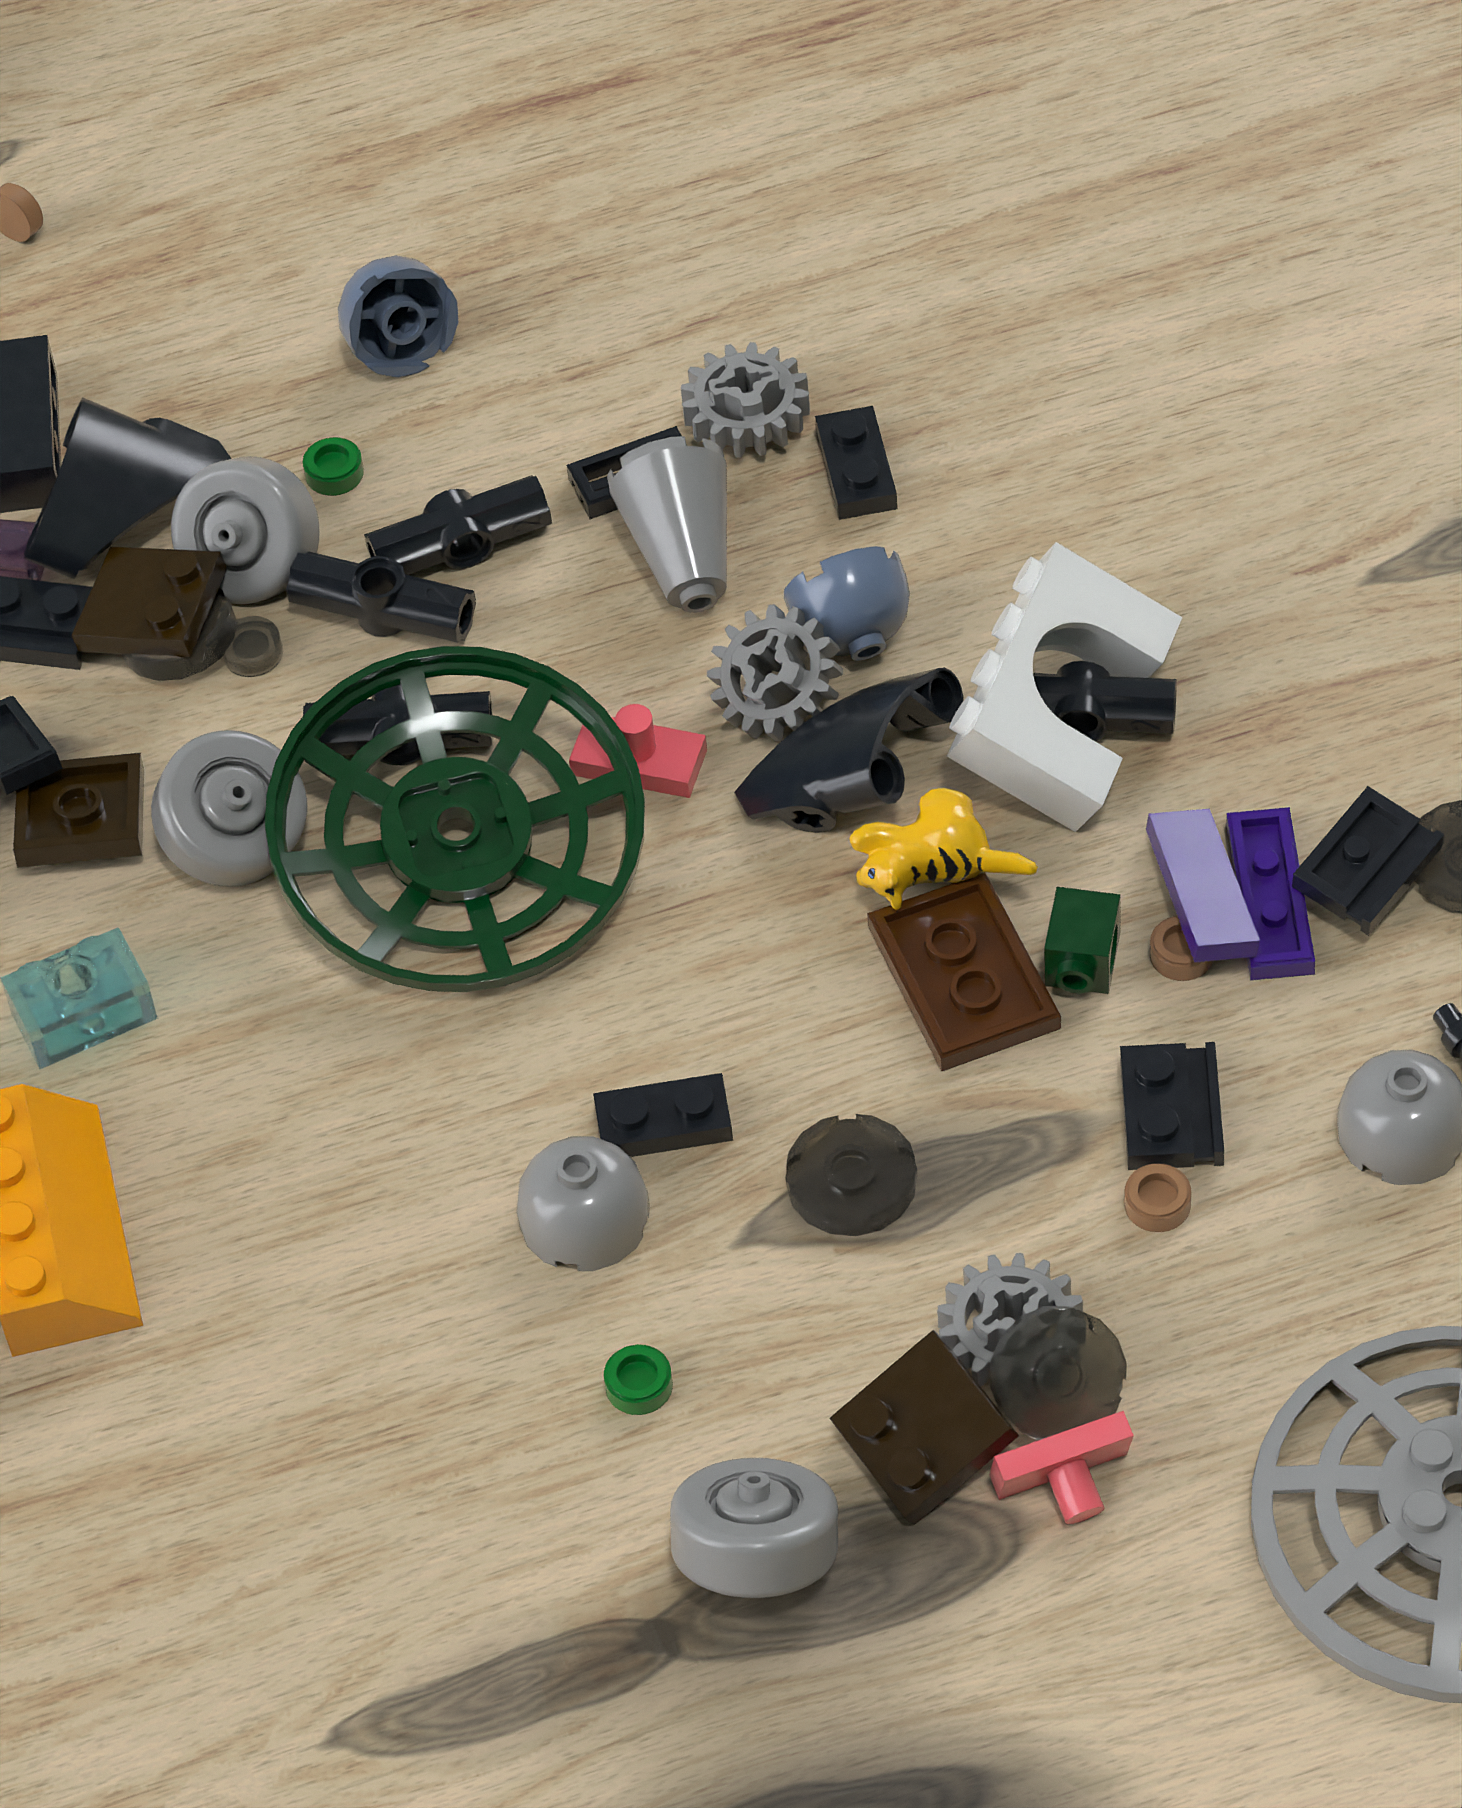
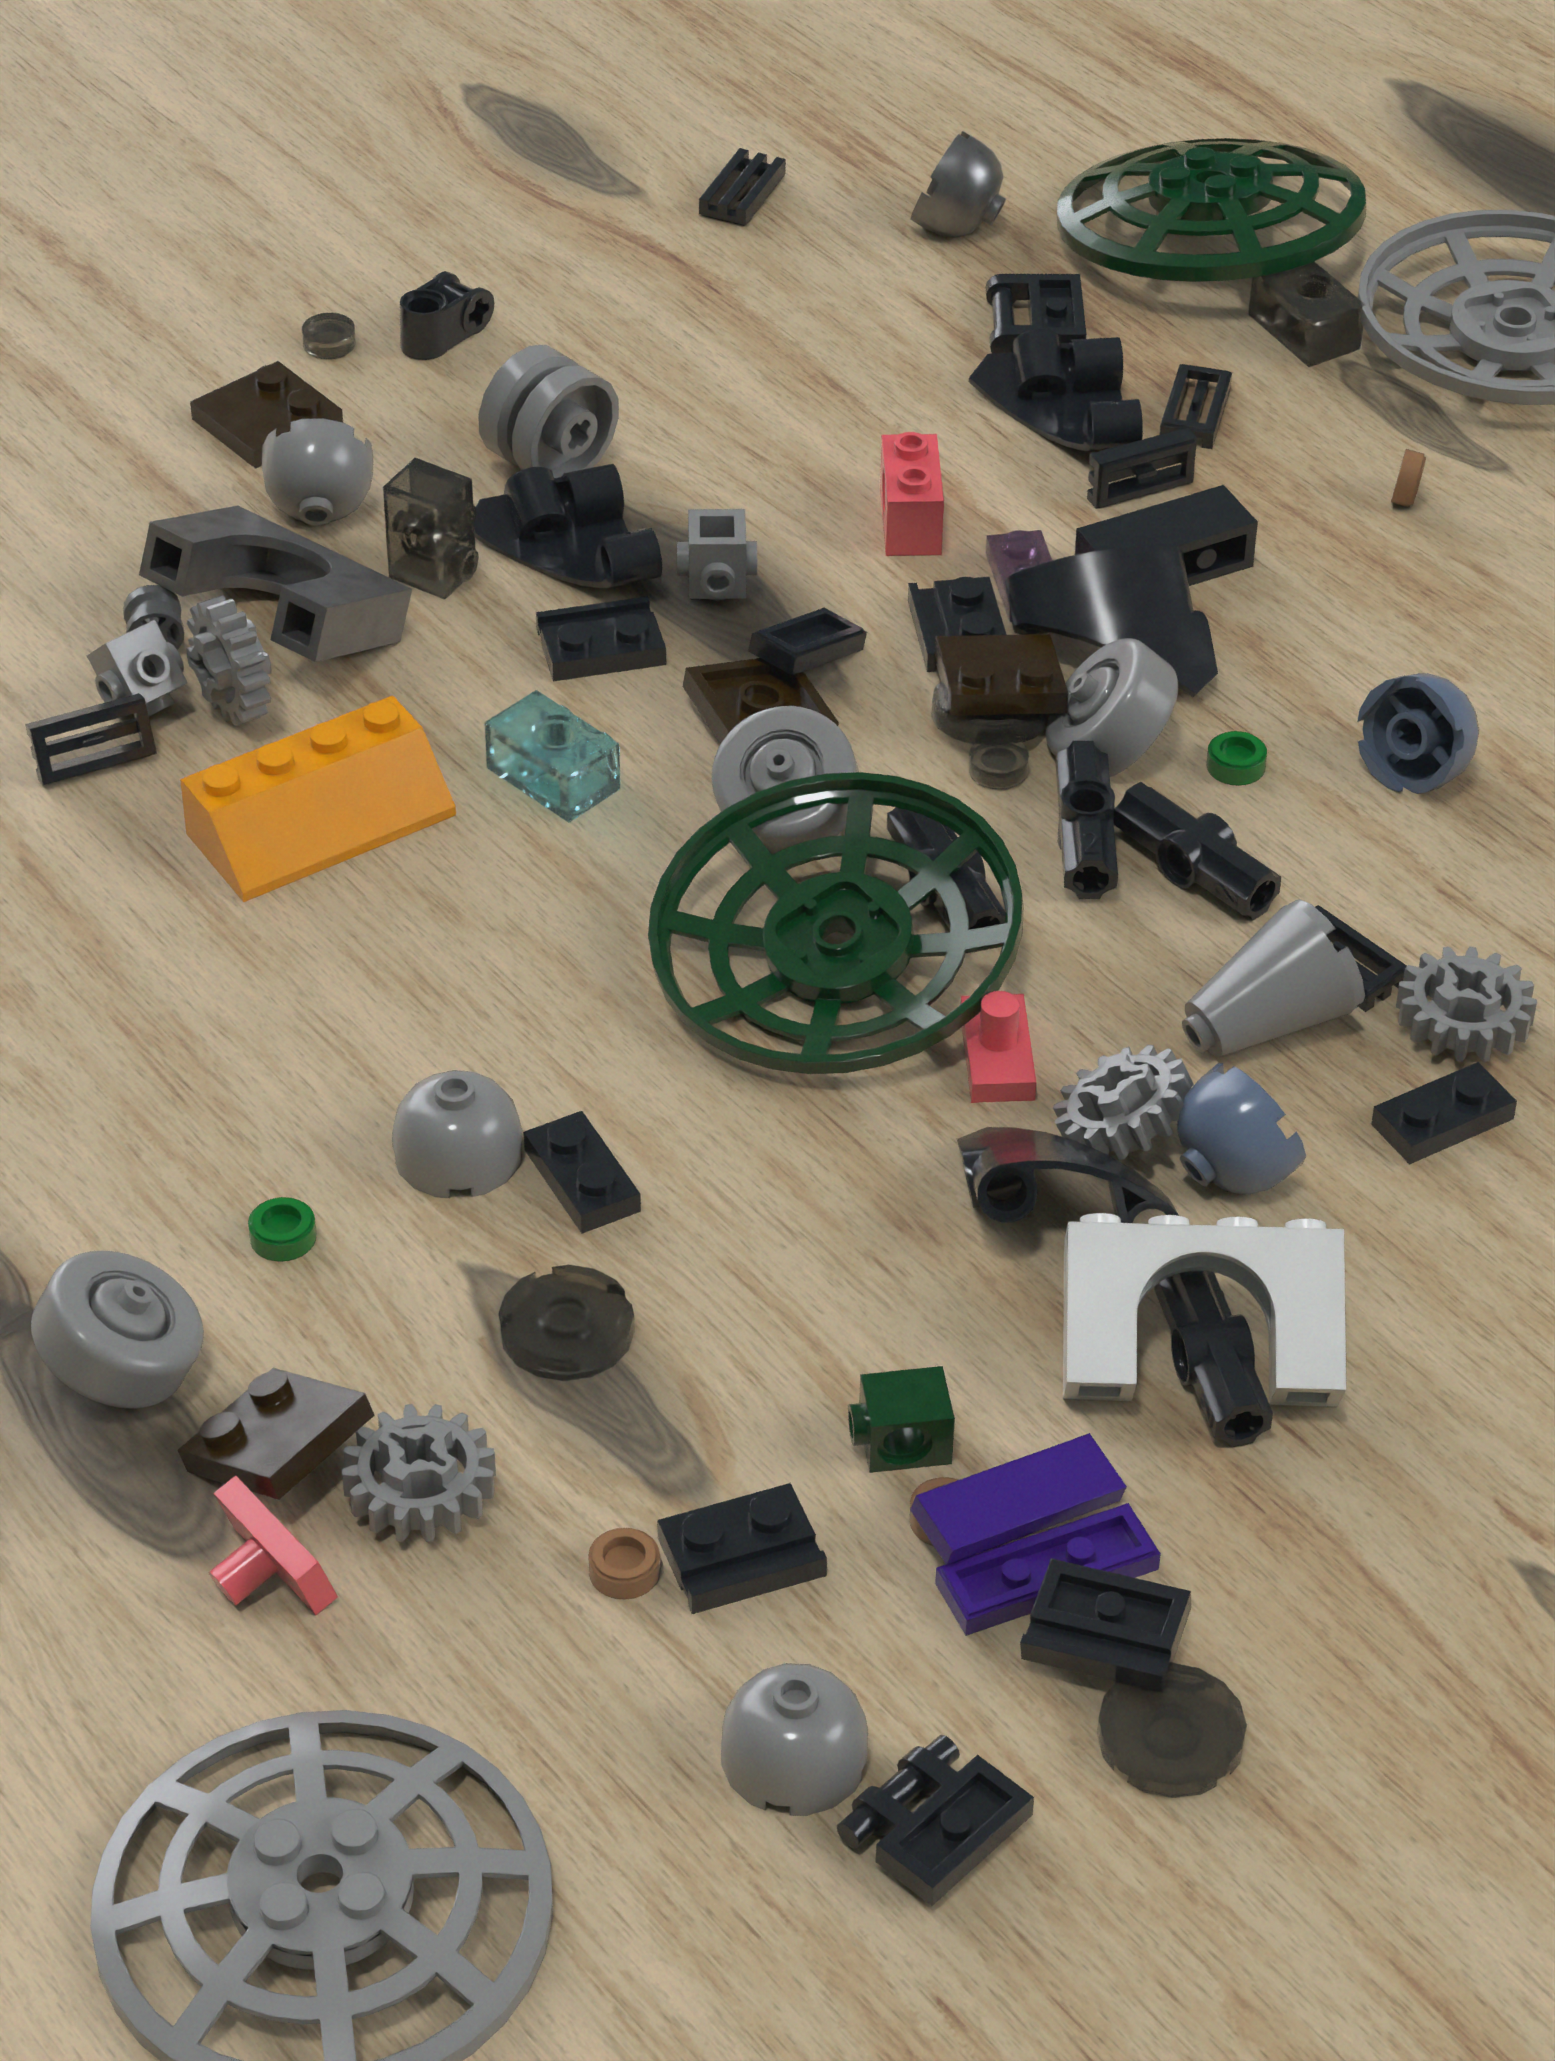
camera: 65 degrees right, 10 degrees down
yellow animal [849,788,1038,910] -> none
reddish brown tile [867,872,1061,1071] -> none
clear smoke tile [990,1306,1127,1440] -> none

